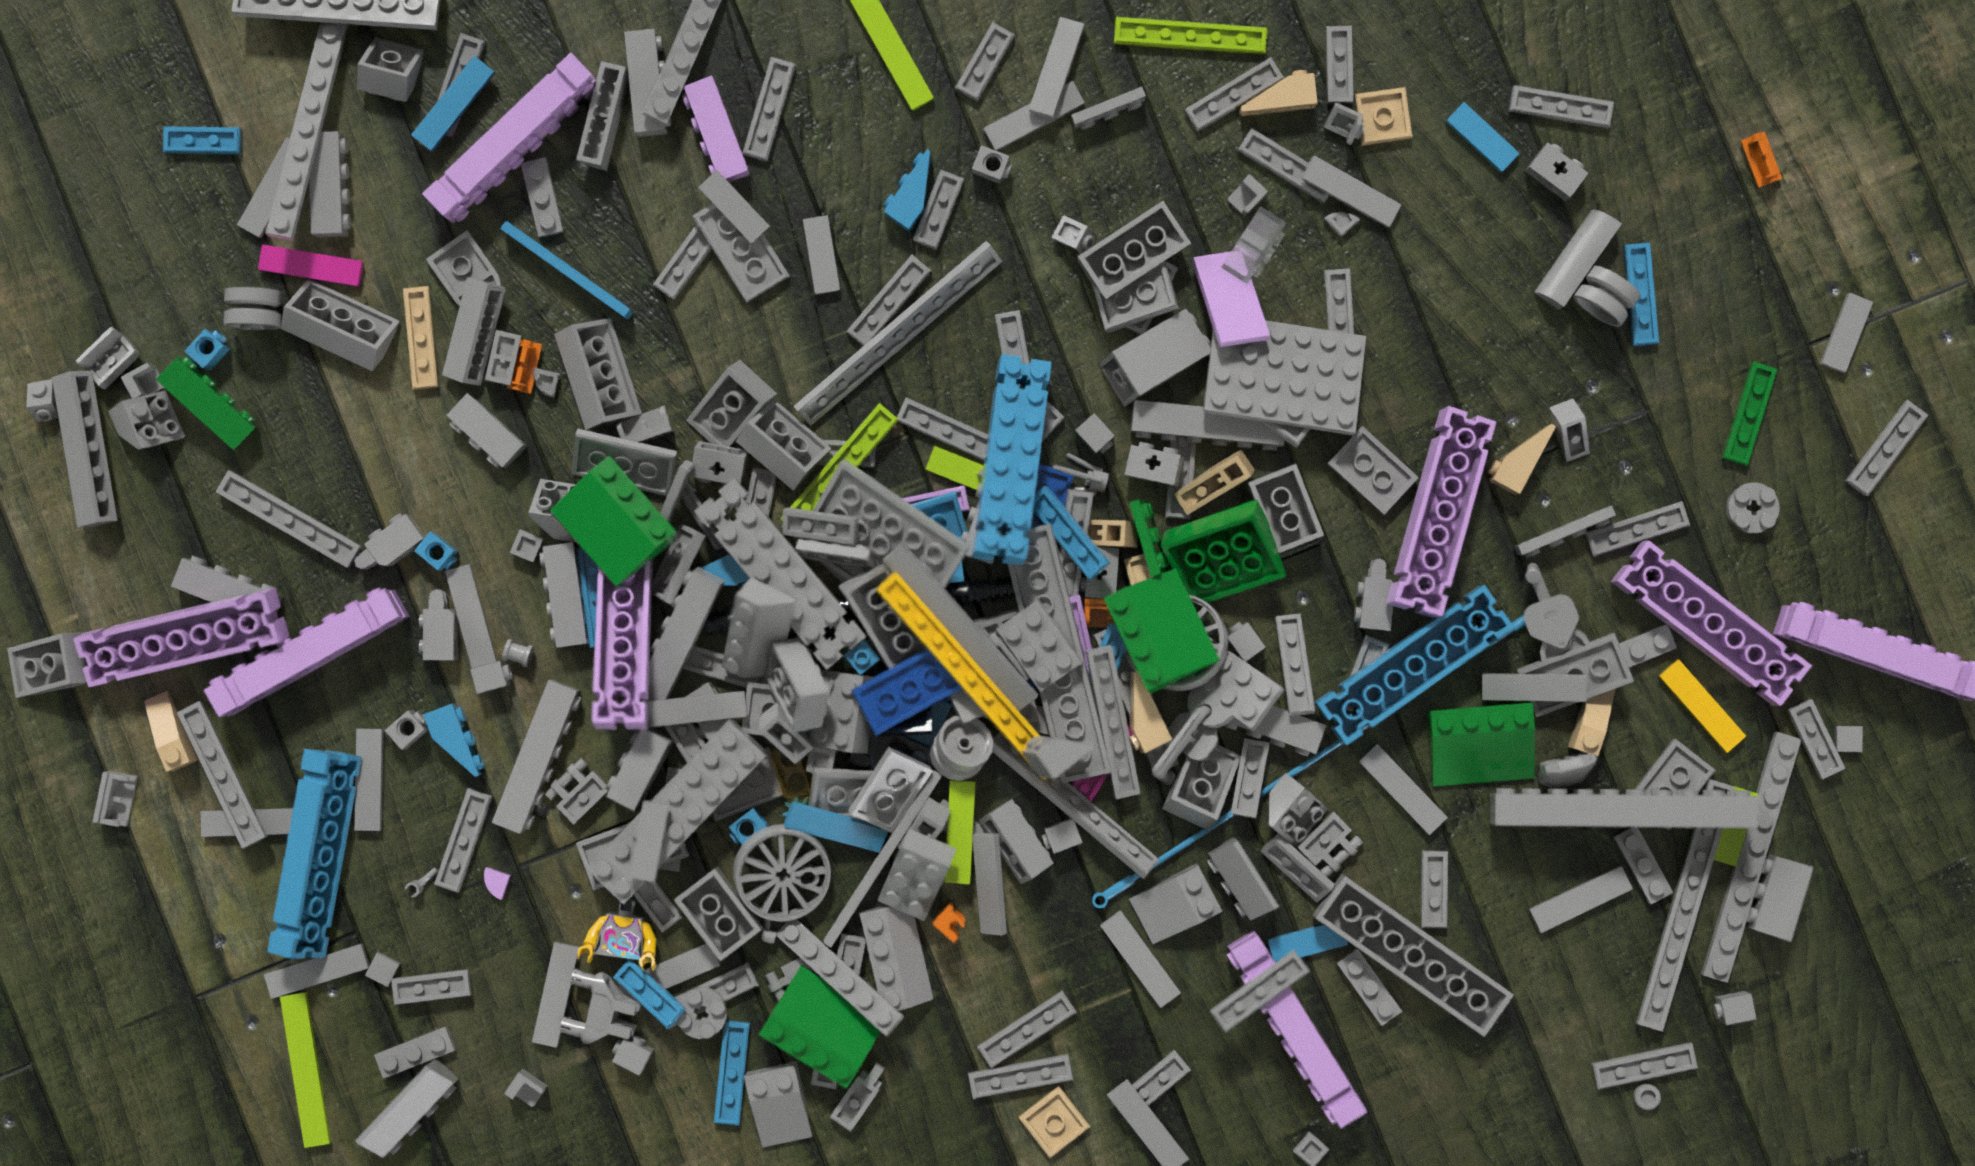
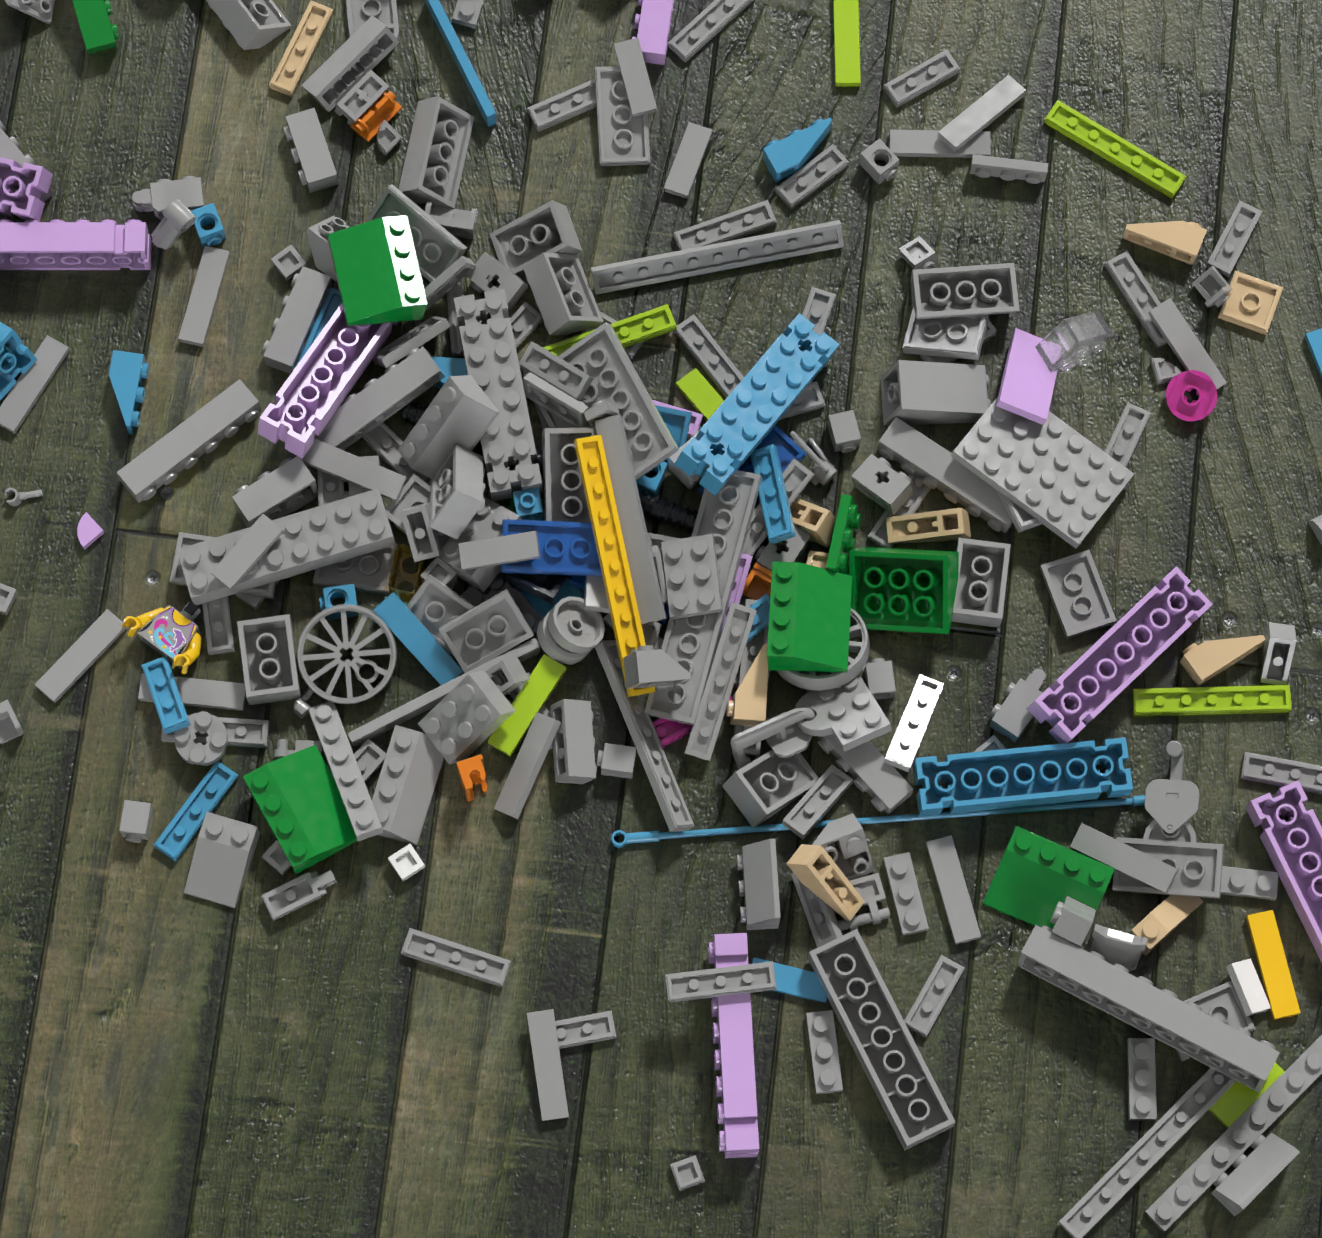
camera: 20 degrees right, 15 degrees down
light grey plate [216,470,362,568] -> none
light grey brick [385,710,429,750] -> none
light grey hinge [419,589,459,660] -> none
light grey tile [434,788,493,893] -> none
light grey brick [470,661,513,694] -> none
light grey bush [502,639,534,668] -> none
light grey plate [545,758,609,825] -> none
light grey connector [560,969,641,1044] -> none
light grey brick [611,1035,654,1075] -> none
light grey tile [977,990,1077,1068] -> none
tan tile [1019,1085,1090,1158] -> none
light grey tile [1100,910,1181,1008] -> none
light grey slope [1129,864,1222,944] -> none
light grey tile [1184,57,1284,132] -> none
light grey panel [1228,174,1268,217] -> none
light grey plate [1514,506,1616,558] -> none
light grey tile [1529,865,1633,933] -> none
none -> light grey brick [119,800,154,843]
none -> light grey piece [151,199,196,250]
none -> white plate [388,844,425,881]
none -> light grey tile [458,531,541,571]
none -> light grey plate [584,400,620,425]
none -> tan slope [786,844,865,921]
none -> light grey plate [883,852,929,936]
none -> light grey brick [1050,896,1096,946]
none -> lime tile [1132,685,1292,716]
none -> dark pink plate [1166,370,1218,422]
none -> white tile [1226,958,1271,1017]

